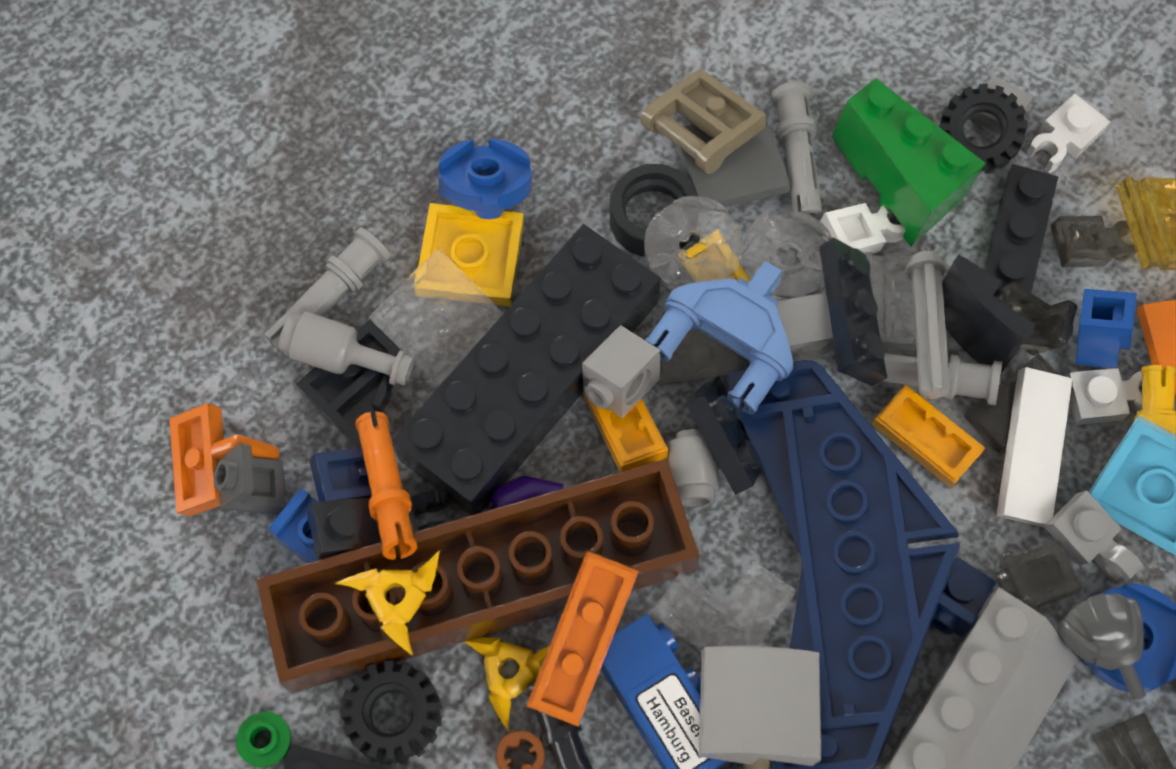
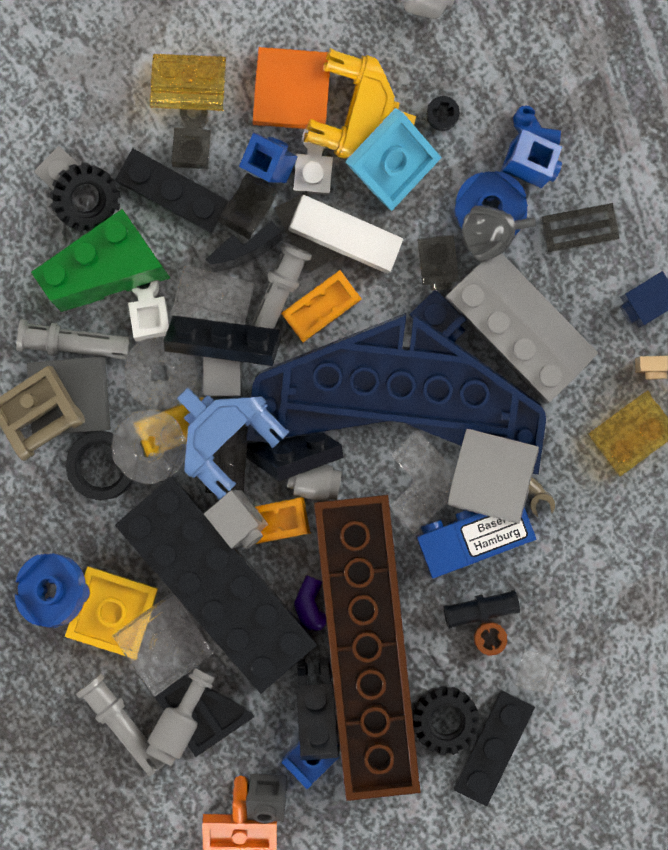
camera: 85 degrees left, 20 degrees up
green plate [236,712,292,768] -> none
dark blue bracket [310,448,372,502] -> none
yellow piece [334,549,440,655] -> none
orange pin [355,411,417,560] -> none
yellow piece [464,637,549,732] -> none
orange tile [527,550,639,726] -> none
light grey axle [906,251,950,400] -> none
white plate [1026,93,1110,173] -> none
light grey plate [1044,490,1143,582] -> none

